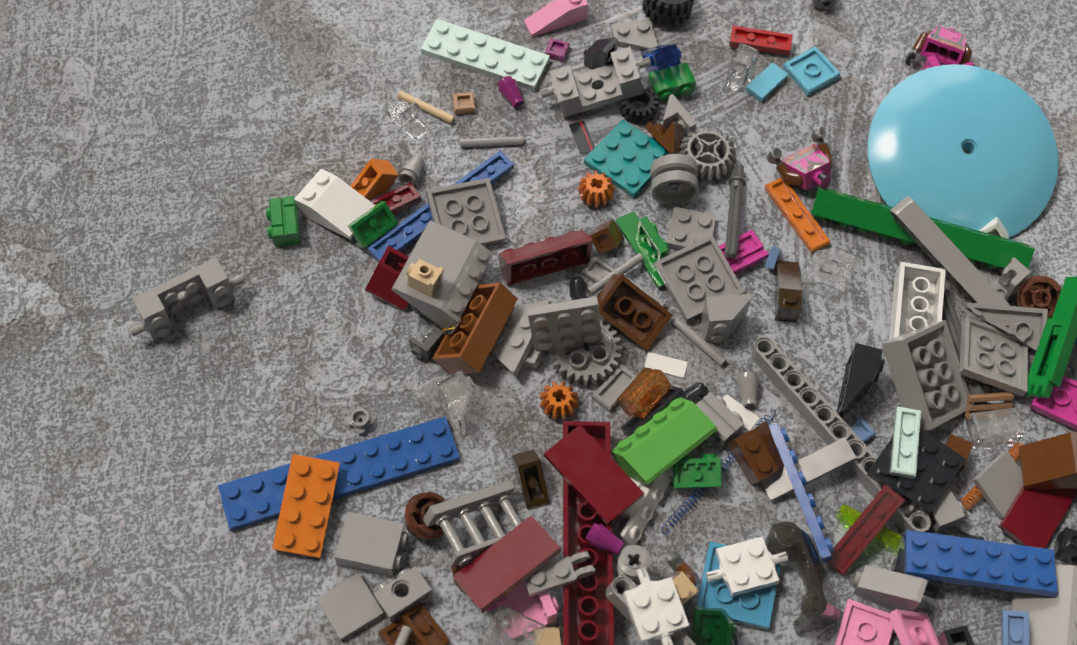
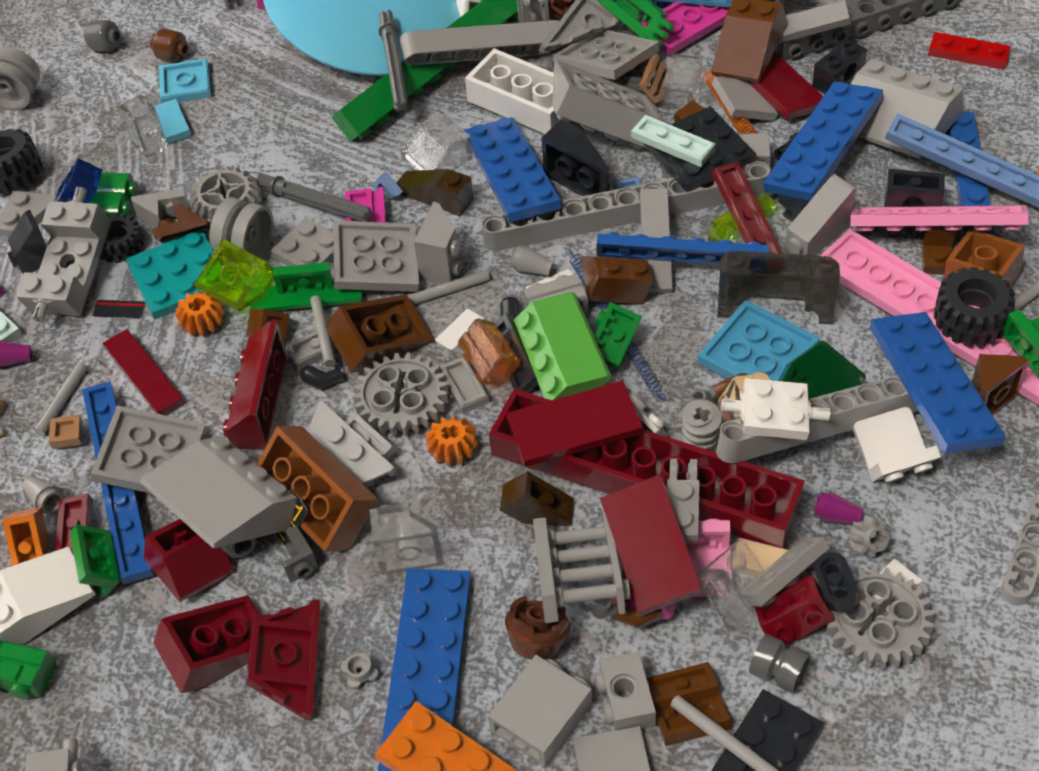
camera: 60 degrees left, 10 degrees down
tan brick [406,259,444,297] -> none
light grey plate [527,296,602,350] -> none
magenta cone [585,523,624,555] -> none
white plate [706,537,788,597] -> none
red plate [729,25,793,56] -> none
orange tile [764,177,831,254] -> none
torso [767,127,833,190] -> none
none -> medium nougat plate [49,415,83,449]
none -> dark red tile [102,329,185,415]
none -> reddish brown head [150,28,189,63]
none -> dark red slope [153,595,261,694]
none -> clear neon green slope [193,238,274,312]
none -> dark red wing [246,599,320,720]
none -> dark grey axle [378,10,408,111]
none -> blue plate [464,117,561,222]

